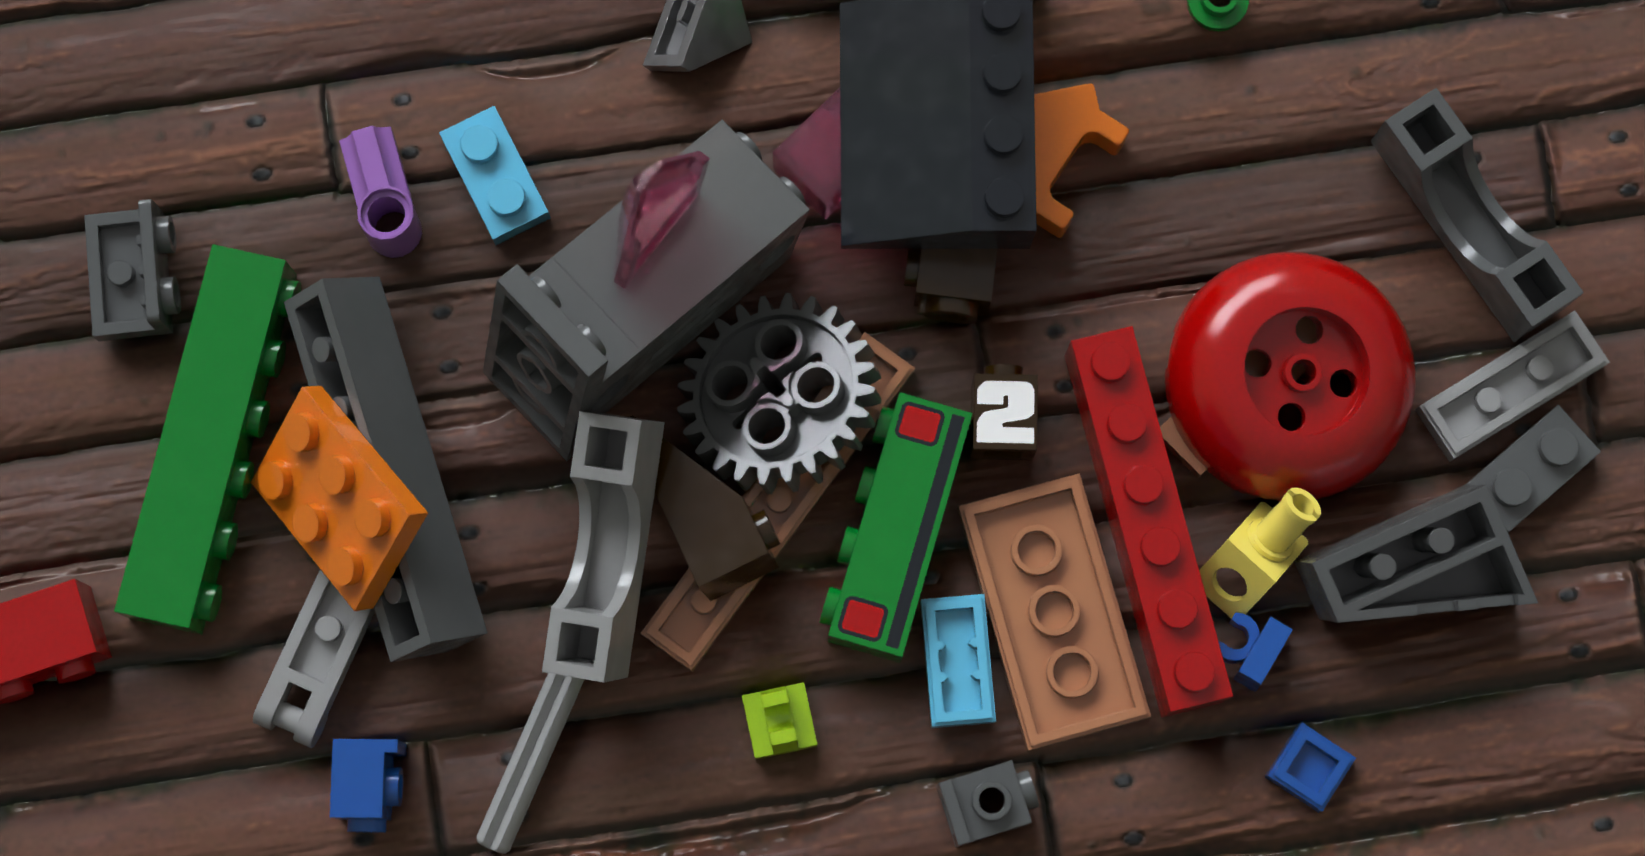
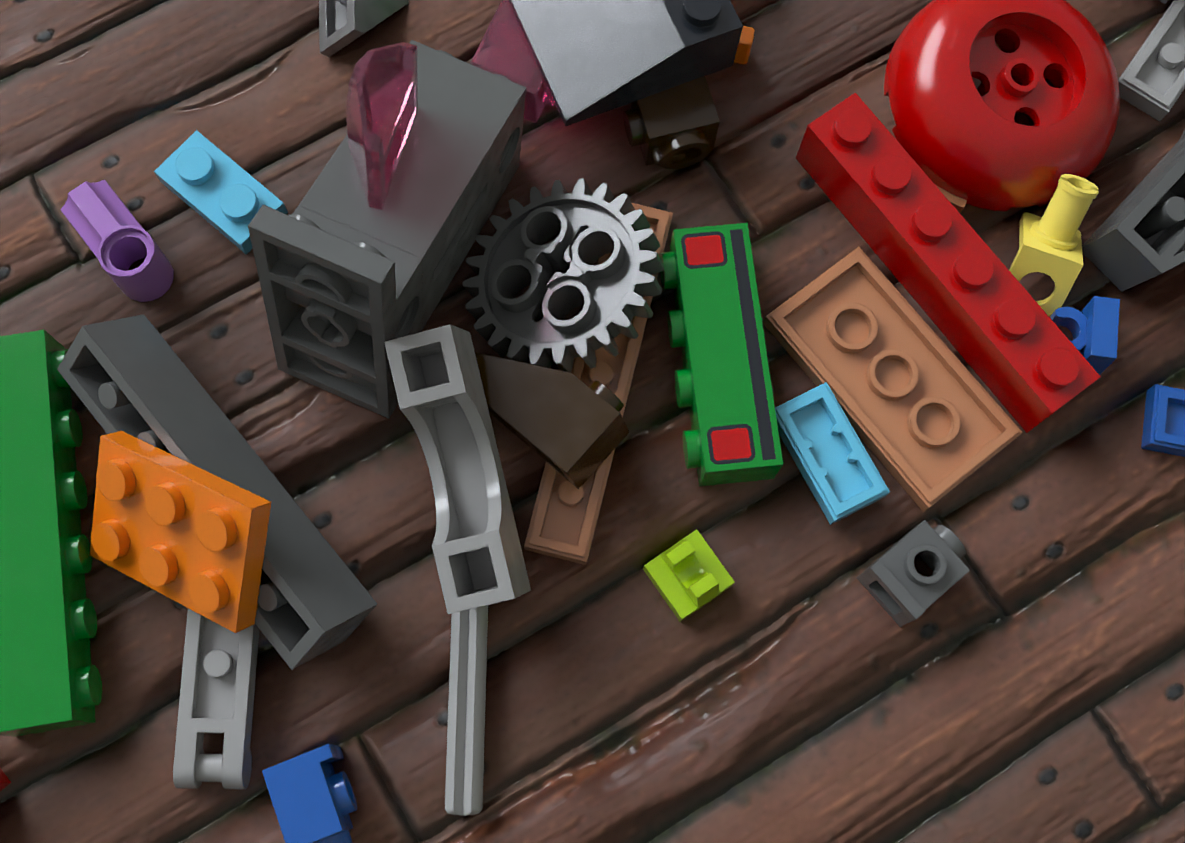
camera: 25 degrees left, 5 degrees down
brick [970,364,1038,460] -> none

